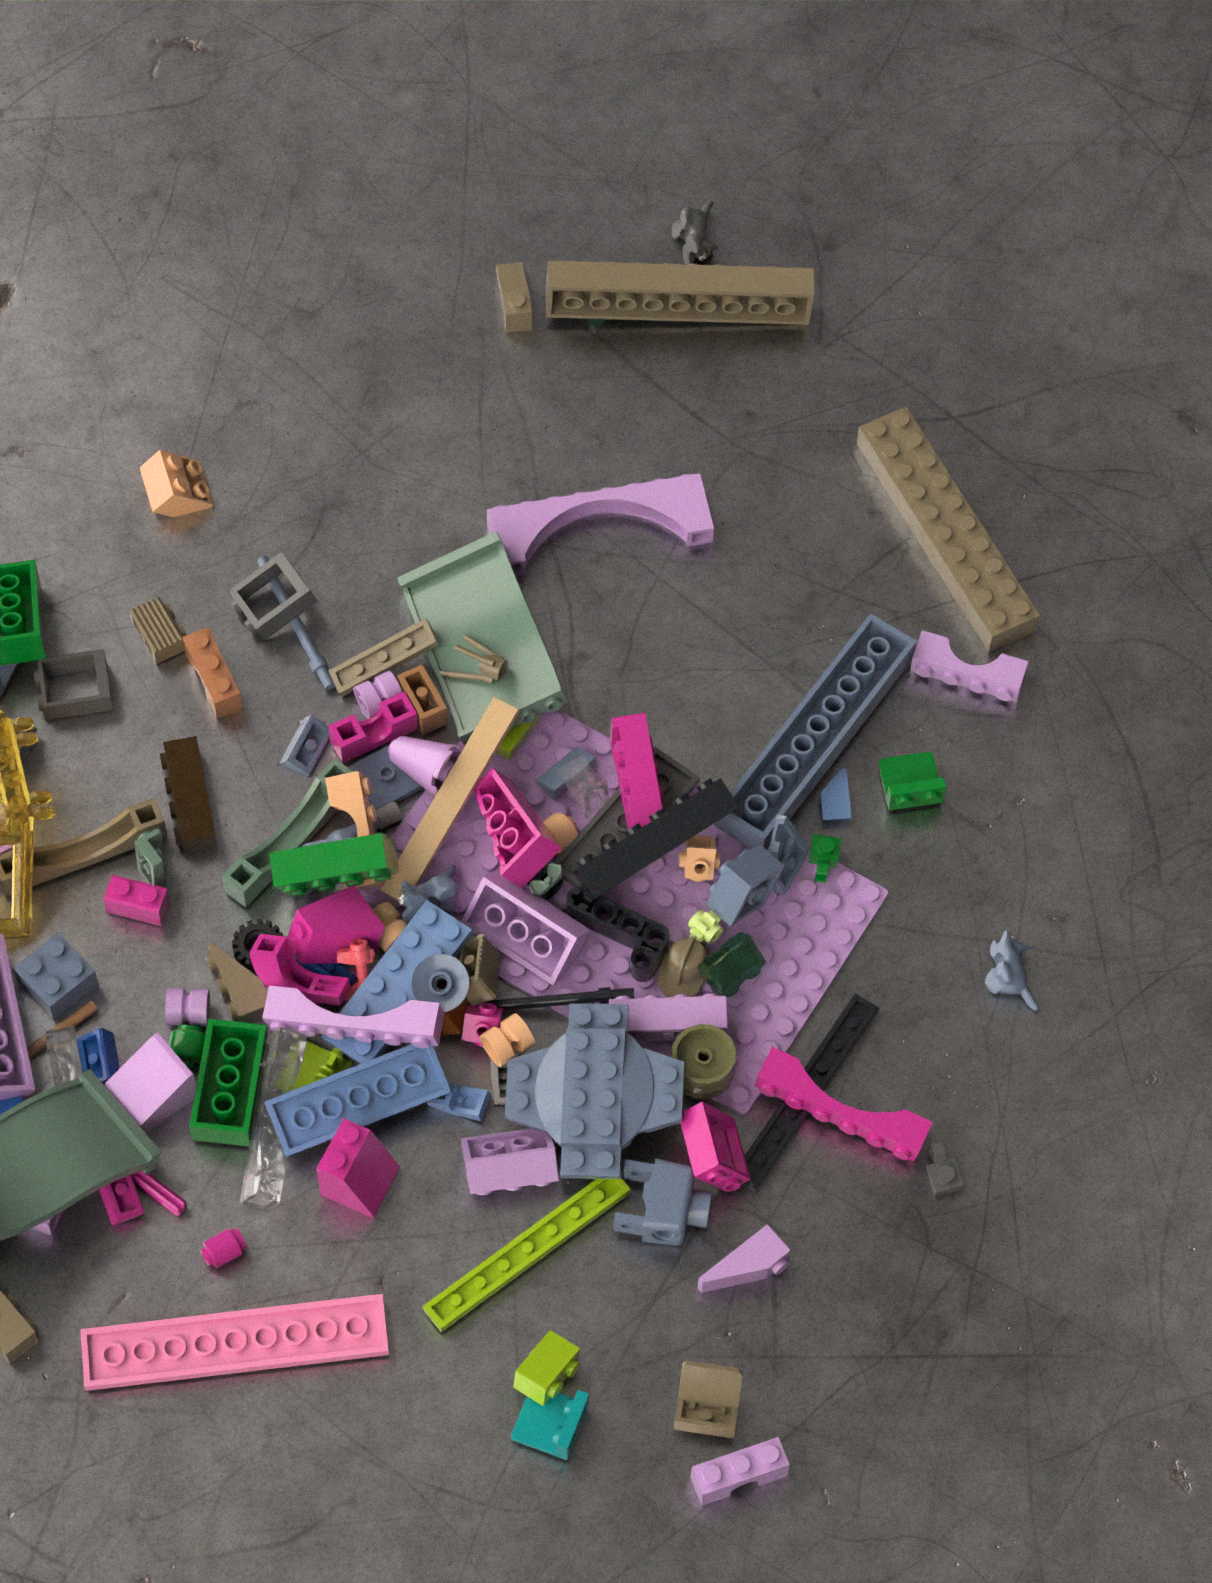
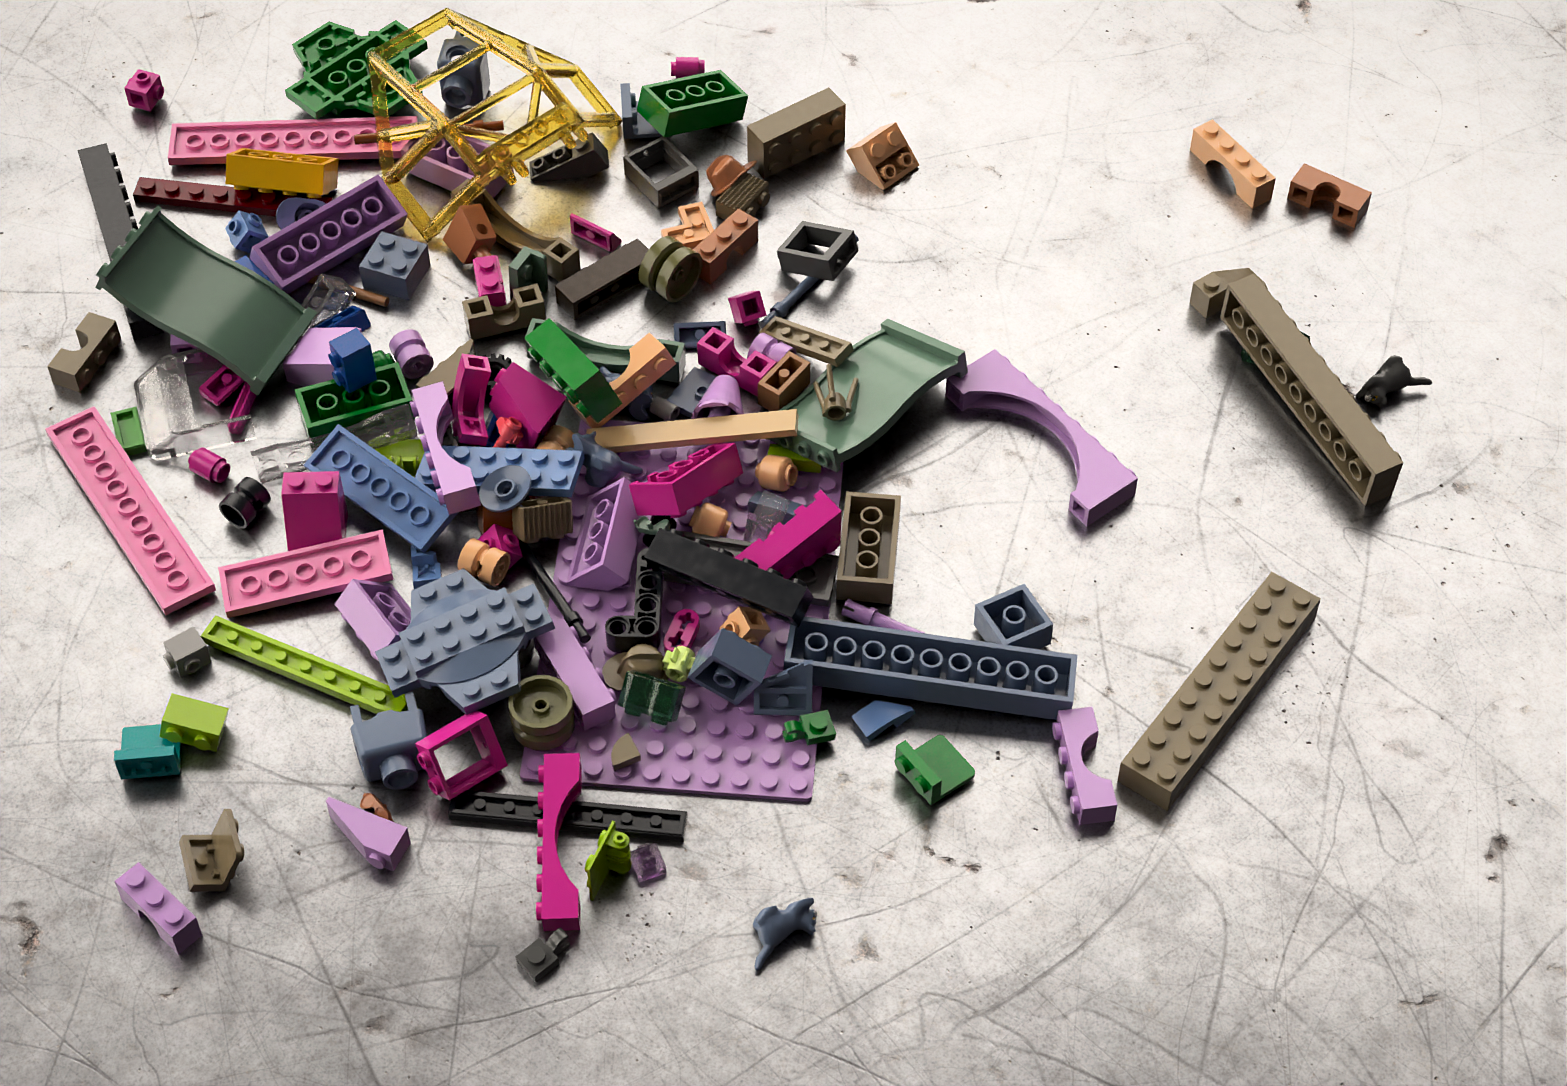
camera: 65 degrees right, 10 degrees down
none -> bright green tile [110,406,148,456]
none -> clear windscreen [134,348,256,460]
none -> light grey brick [163,626,211,677]
none -> bright pink plate [218,529,394,618]
none -> black wheel [219,477,271,529]
none -> blue brick [328,328,377,393]
none -> nougat piece [360,793,394,822]
none -> nougat torso [443,204,496,264]
none -> dark tan arch [462,283,546,340]
none -> dark pink slope [570,213,622,252]
none -> lime hinge [585,821,632,901]
none -> dark tan tile [611,733,641,771]
none -> clear purple tile [630,842,667,883]
none -> olive wheel [639,236,703,303]
none -> light nougat plate [661,202,714,249]
none -> dark pink beam [663,609,700,654]
none -> nougat piece [706,155,757,197]
none -> dark pink brick [728,291,767,326]
none -> dark tan brick [747,87,846,179]
none -> light nougat head [755,454,798,492]
none -> dark tan brick [836,491,901,604]
none -> lavender pin [841,599,925,633]
none -> sand blue brick [973,583,1053,649]
none -> light nougat arch [1190,119,1276,209]
none -> nougat arch [1287,163,1372,228]

